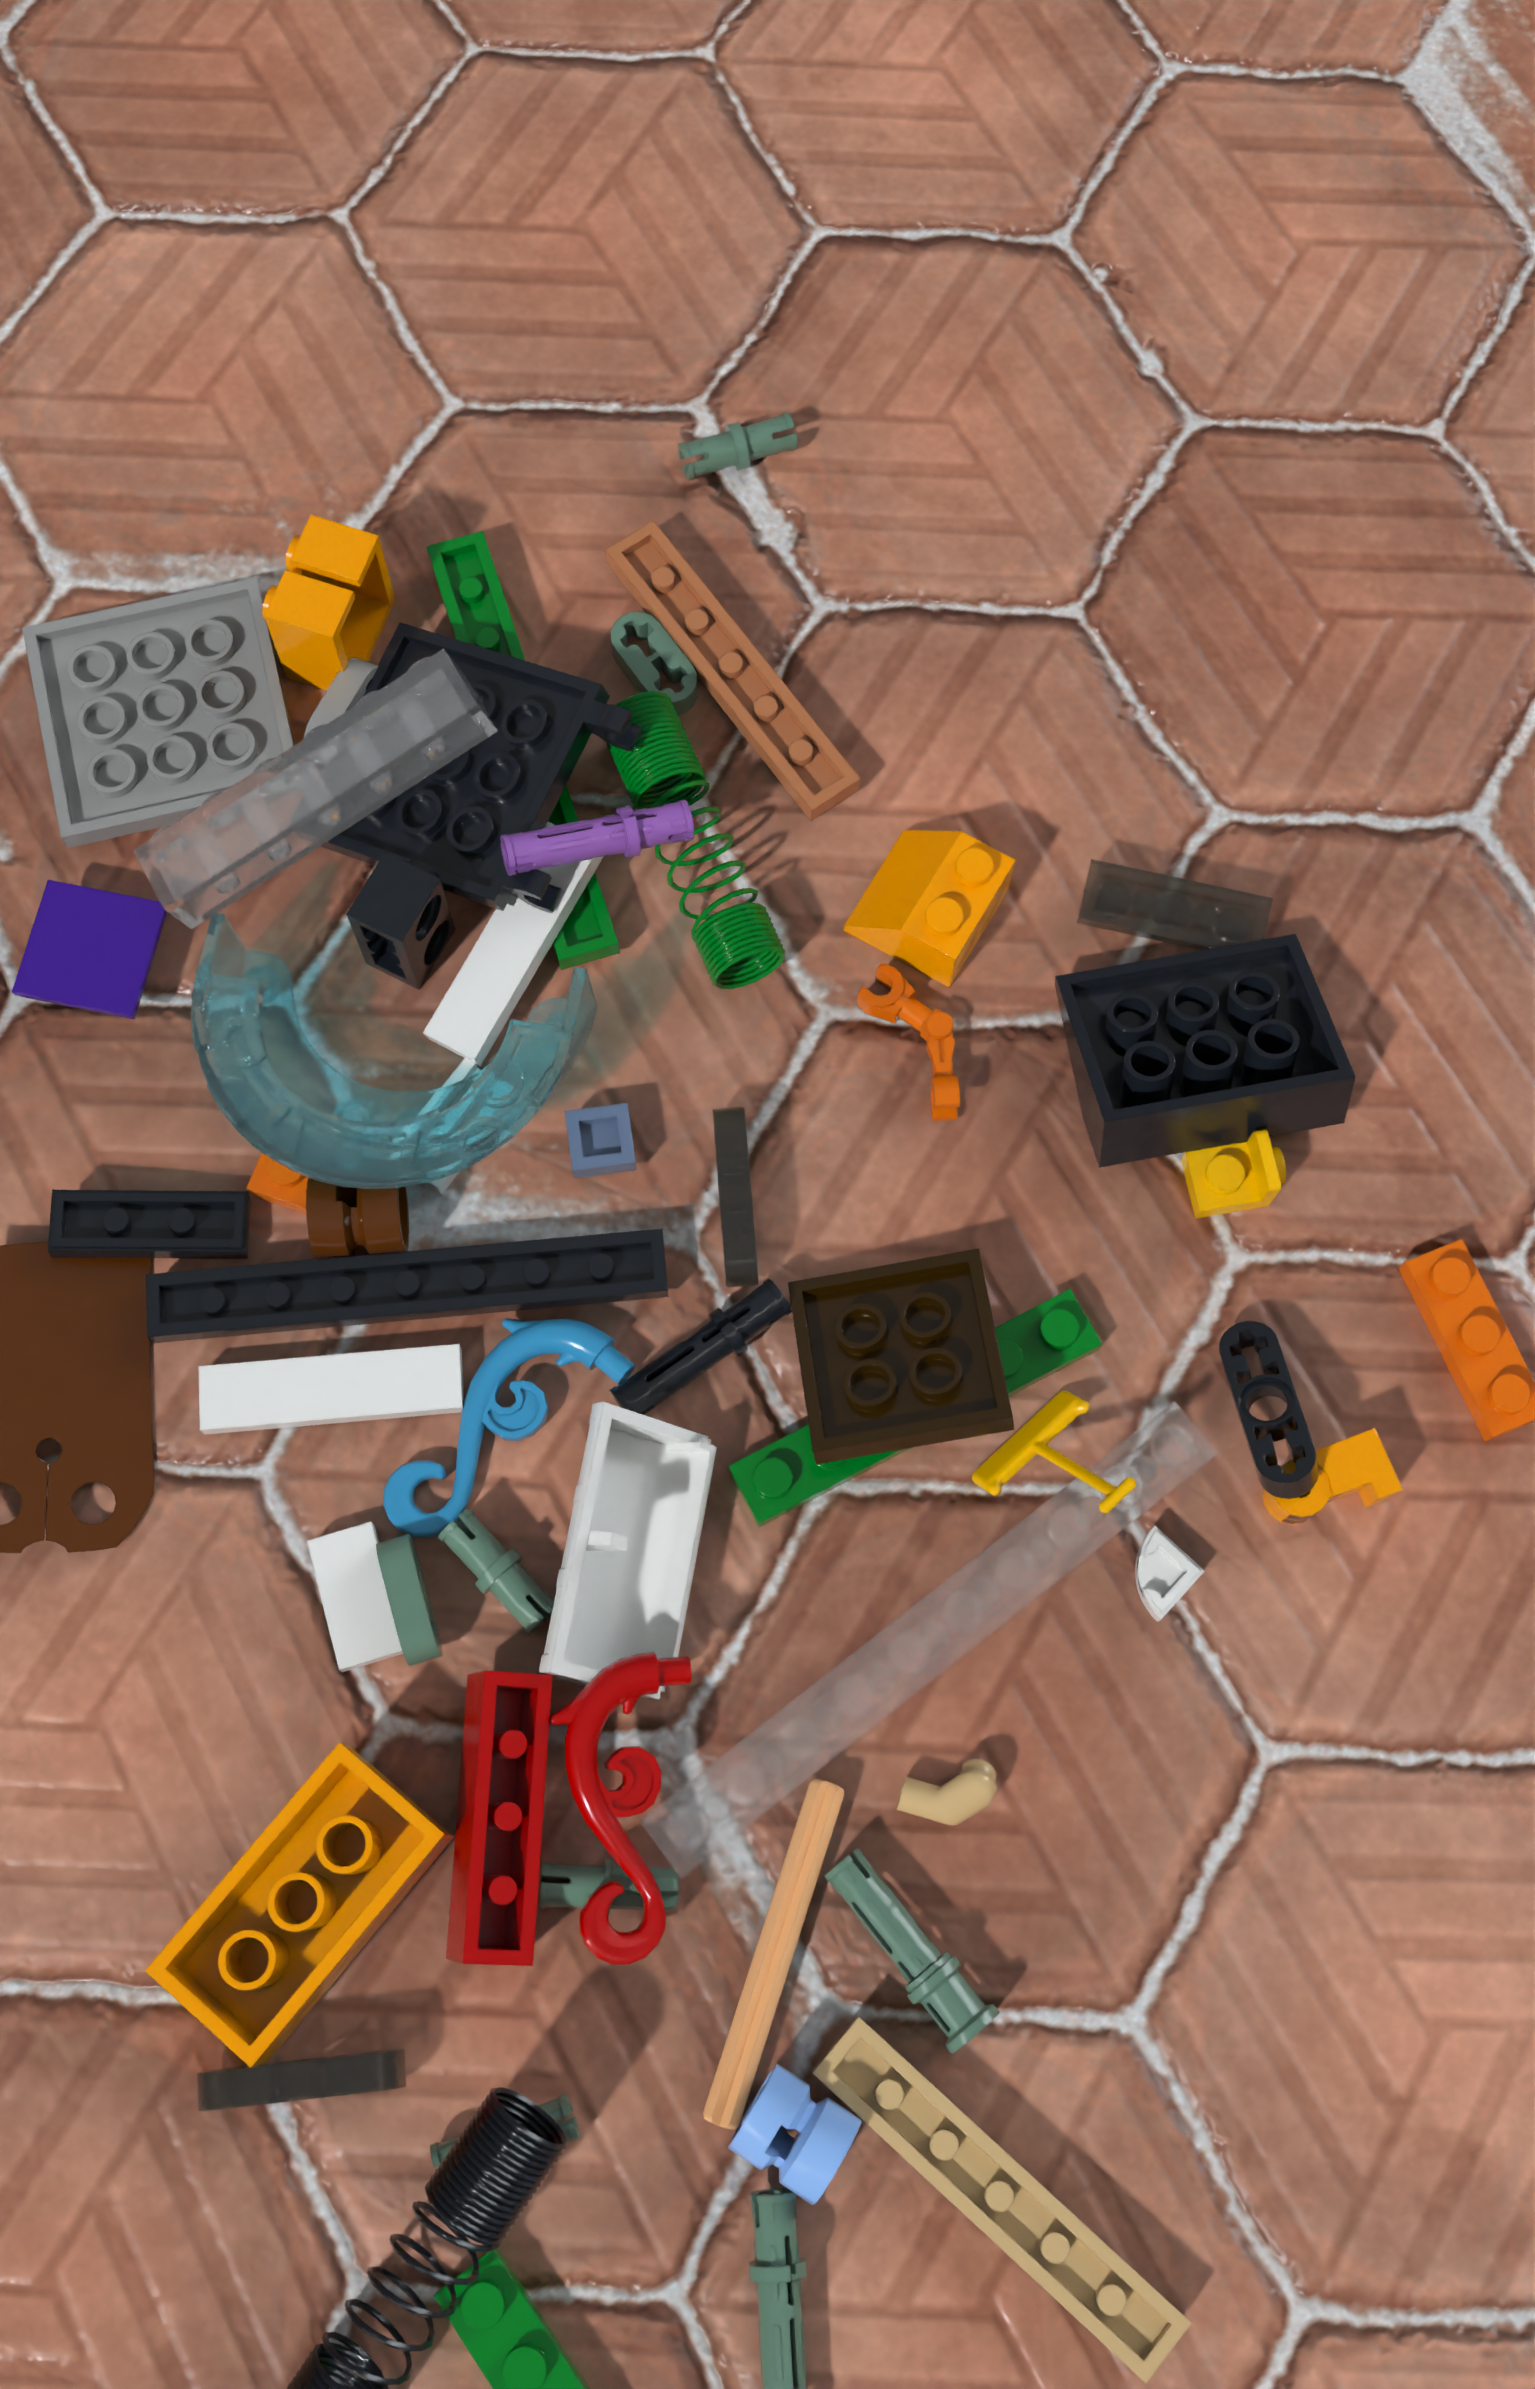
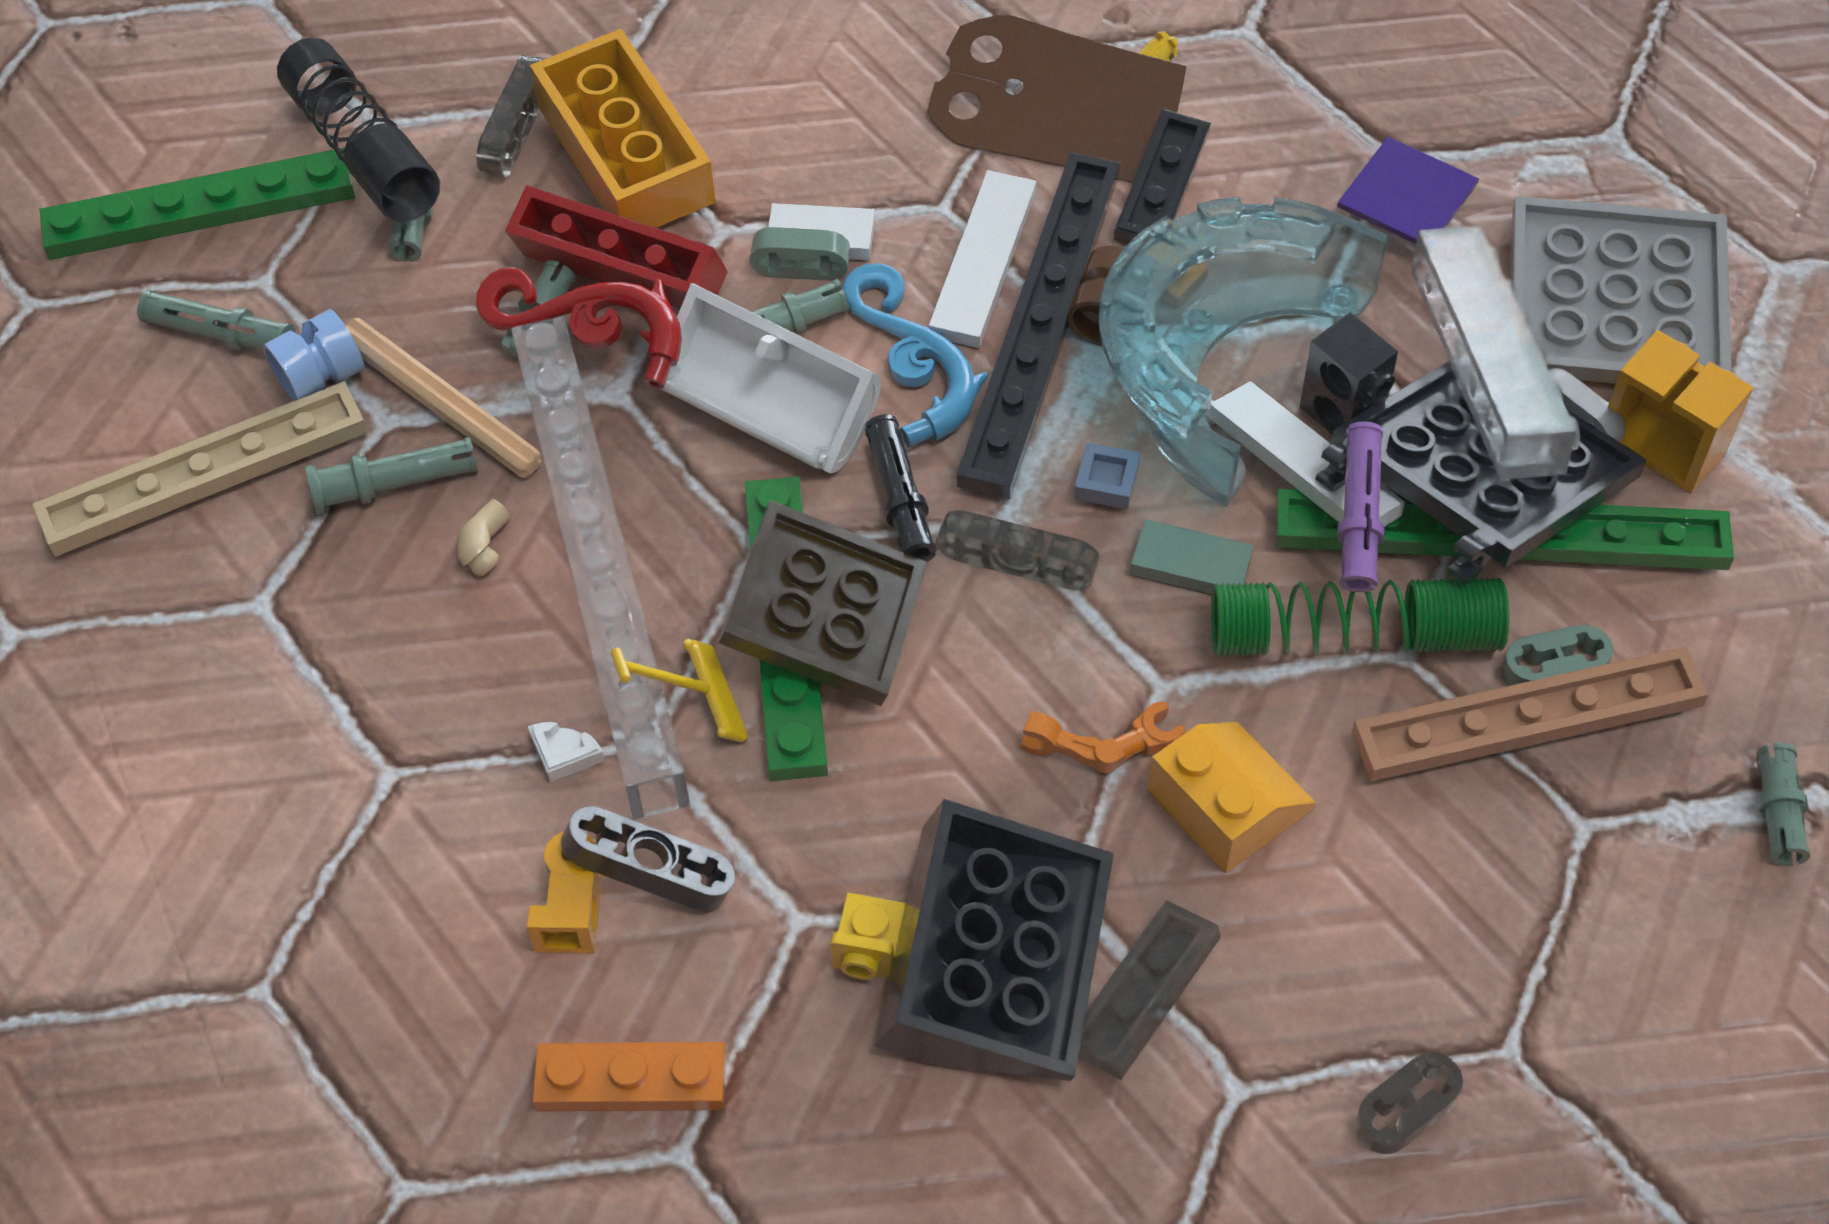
camera: 115 degrees right, 15 degrees down
none -> sand green tile [1130,519,1254,594]
none -> clear smoke beam [1355,1052,1463,1154]

